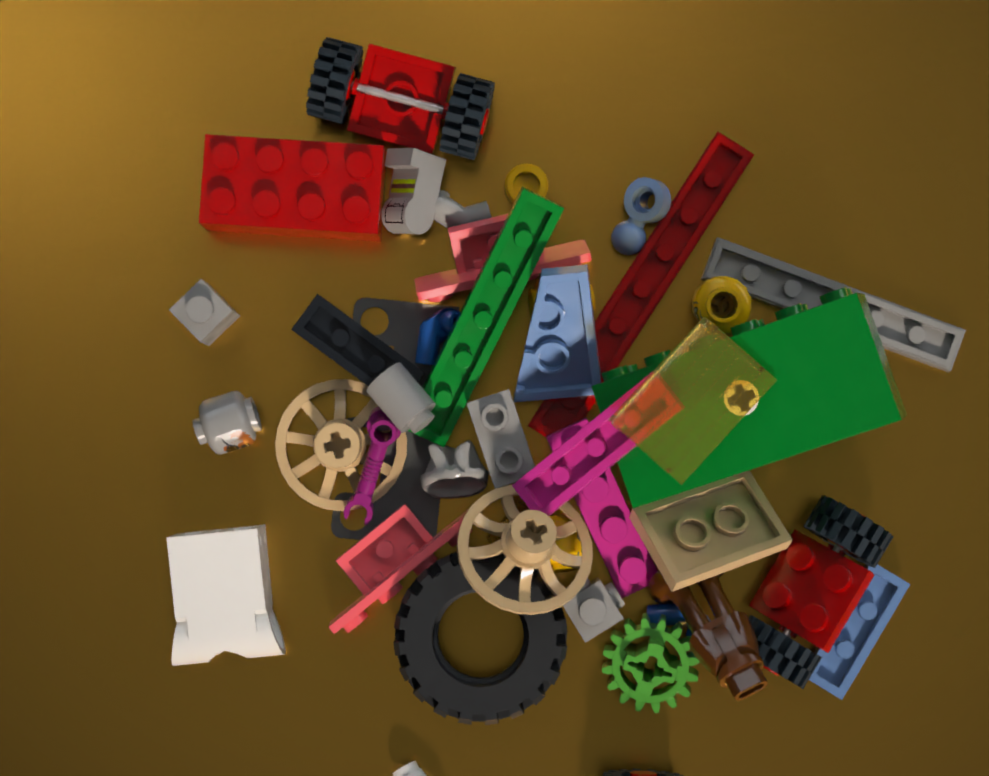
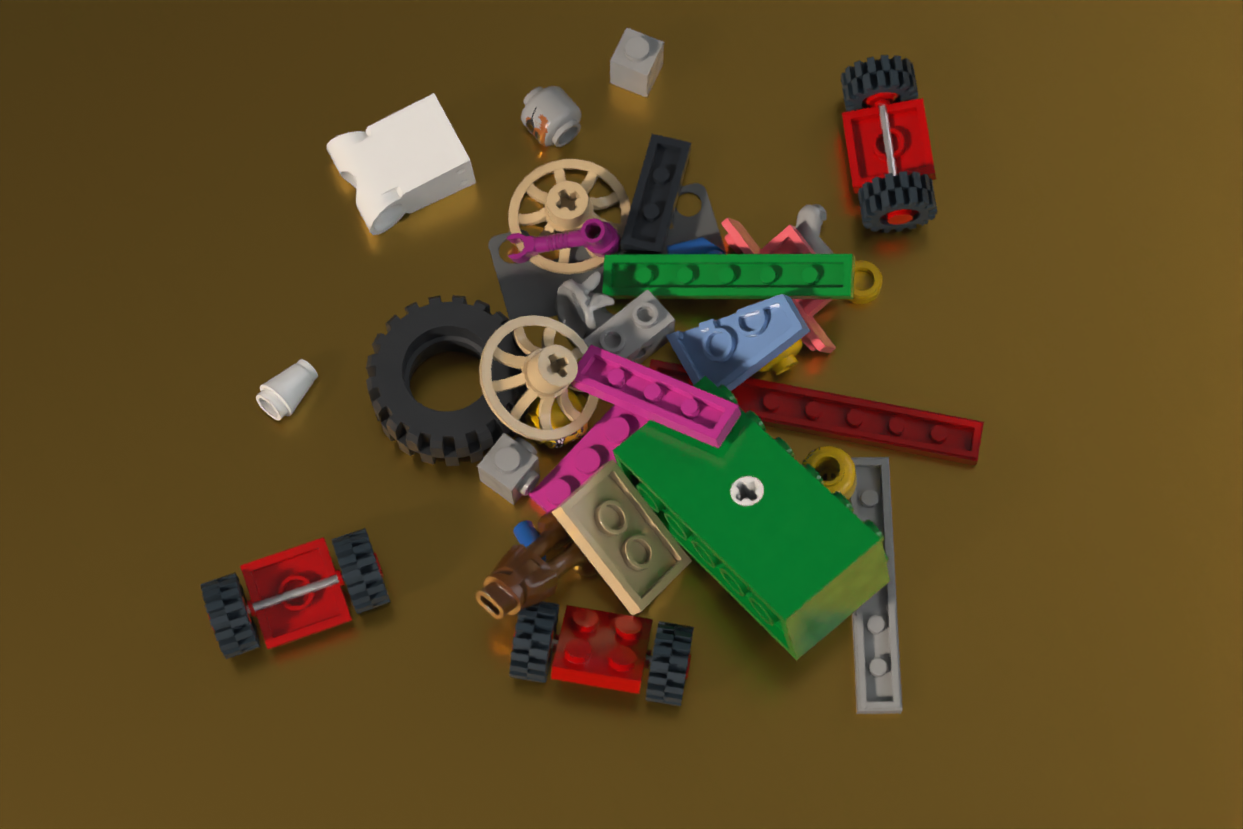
camera: 65 degrees right, 15 degrees down
red brick [199,134,387,242] -> none
coral bracket [328,503,472,634] -> none
light grey brick [366,362,436,434] -> none
light grey leg [381,148,446,234] -> none
bright green gear [602,613,700,713] -> none
clear yellow piece [608,317,777,485] -> none
medium blue plate [611,177,671,255] -> none
medium blue plate [809,564,910,700] -> none

